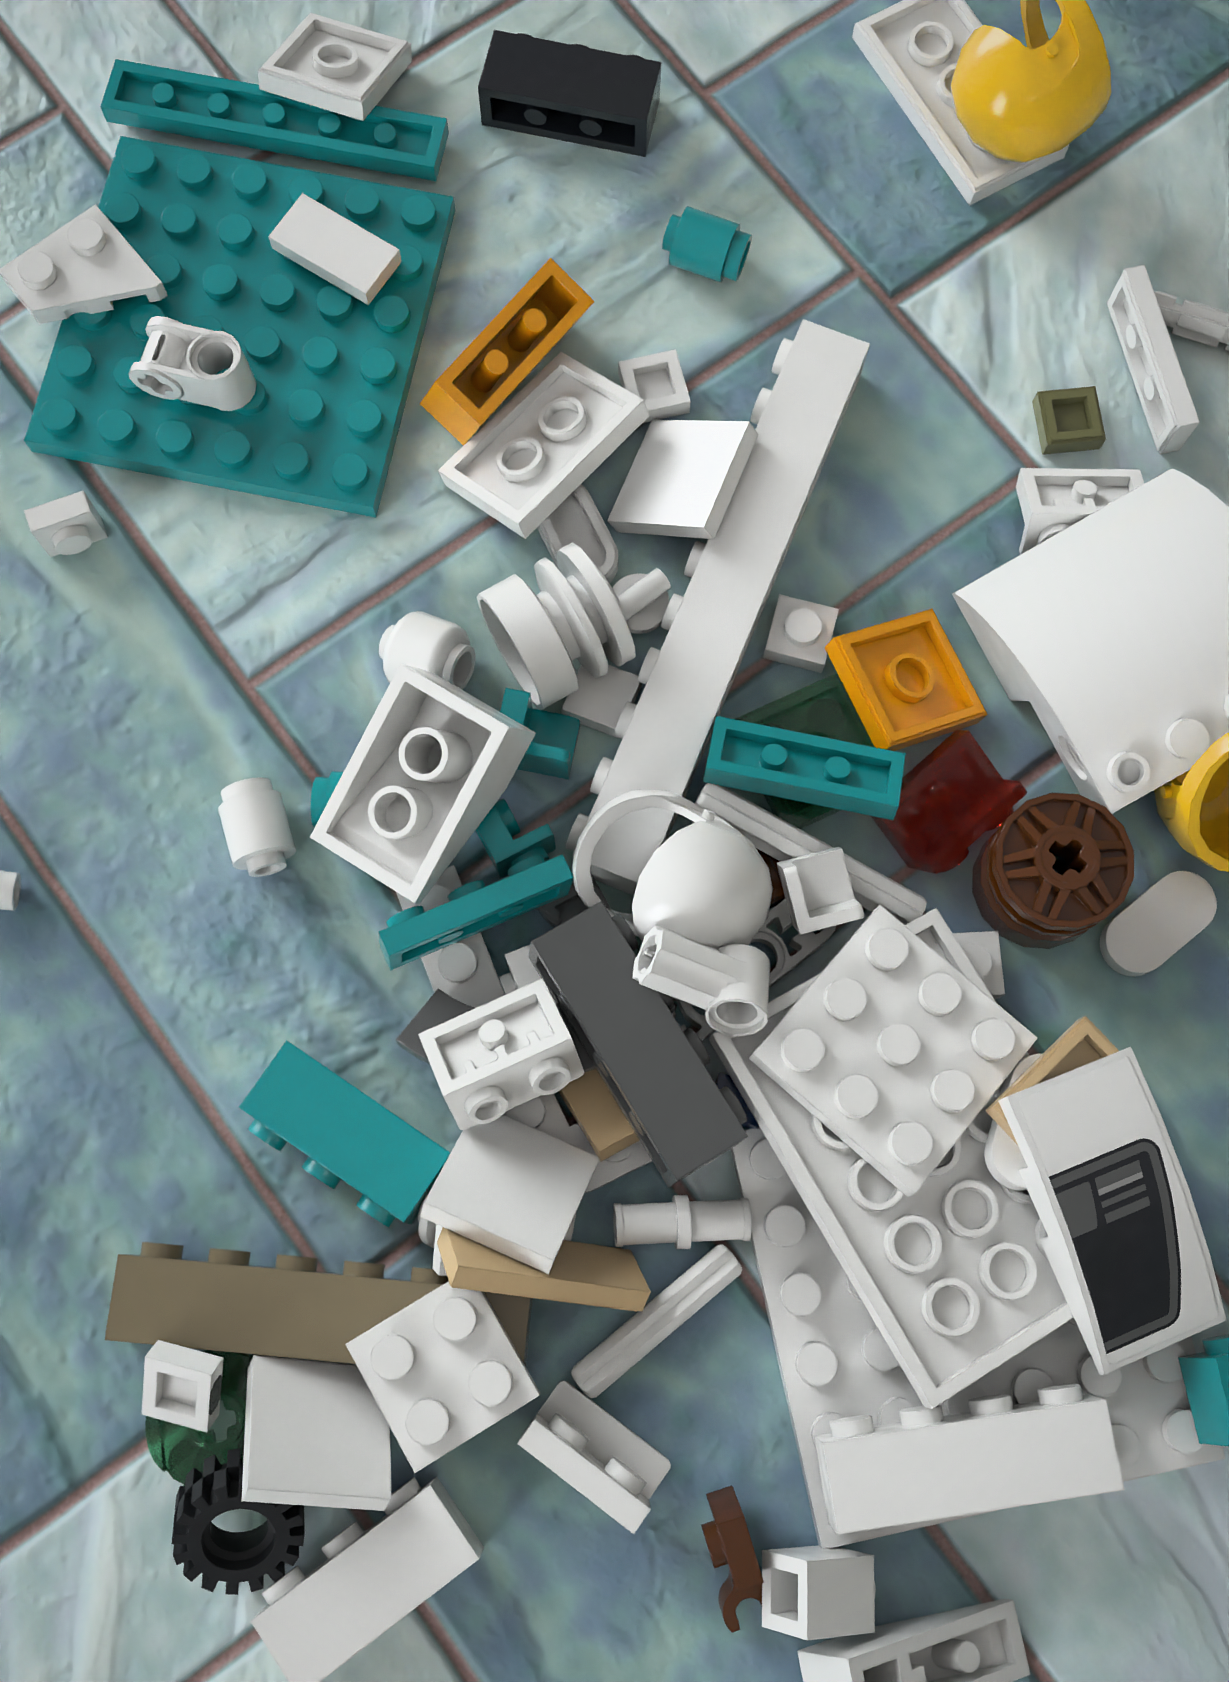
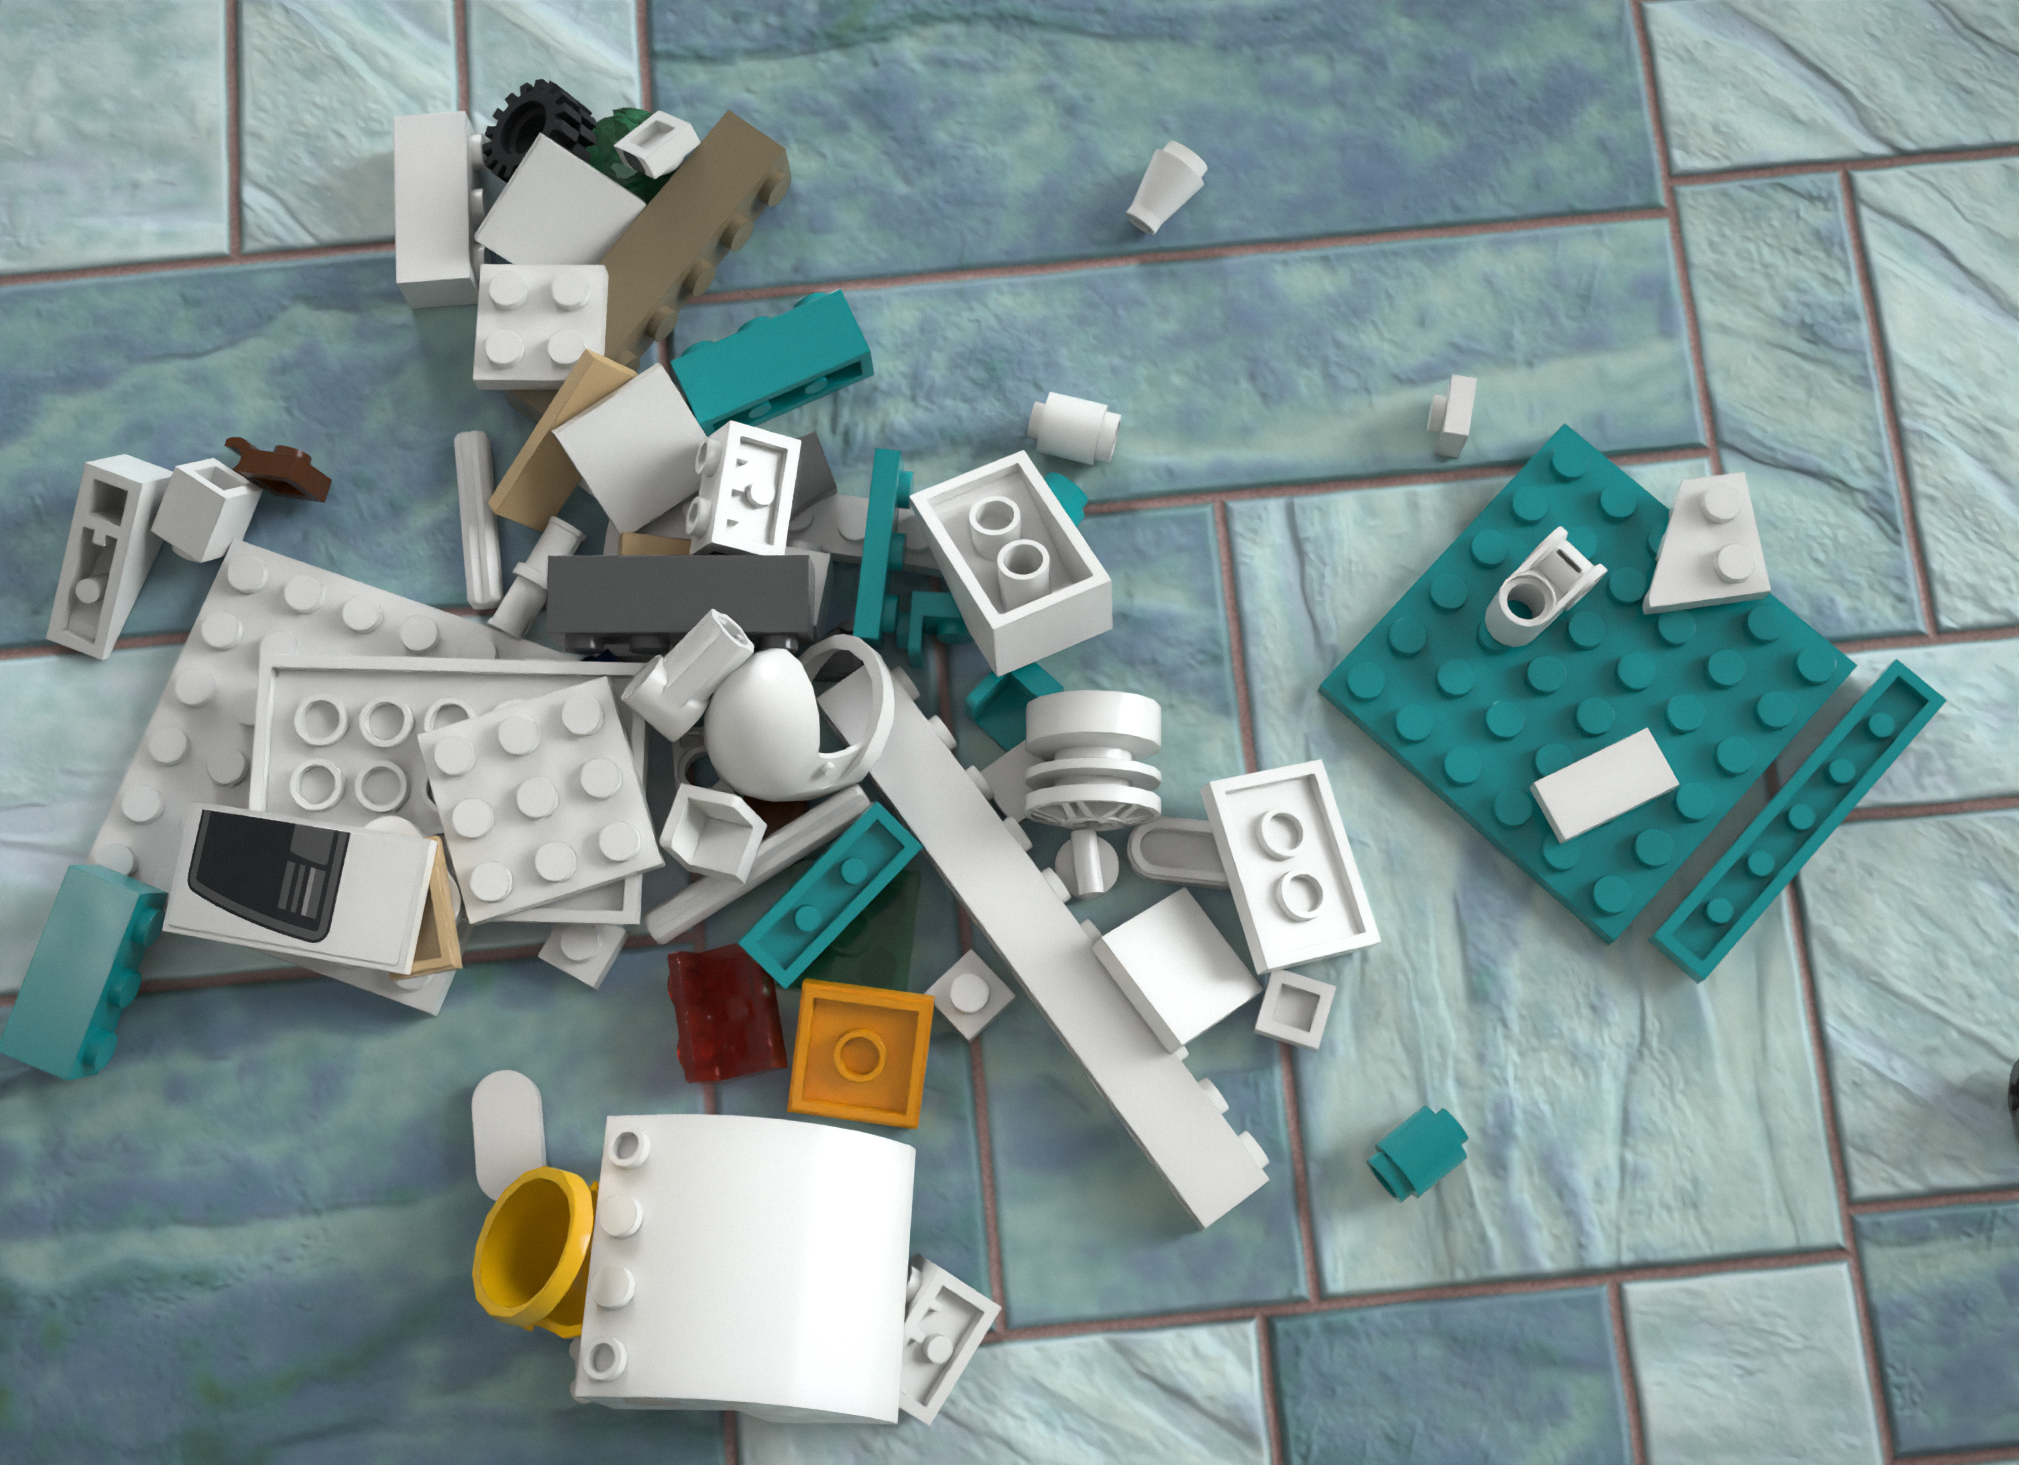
camera: 125 degrees right, 0 degrees up
white tile [258,13,412,121] -> none
white head [379,611,476,690] -> none
light orange brick [420,258,594,446] -> none
black brick [478,30,661,157] -> none
white bracket [518,1380,671,1534] -> none
white brick [814,1384,1125,1535] -> none
reddish brown wheel [972,792,1134,949] -> none
olive tile [1032,386,1106,455] -> none

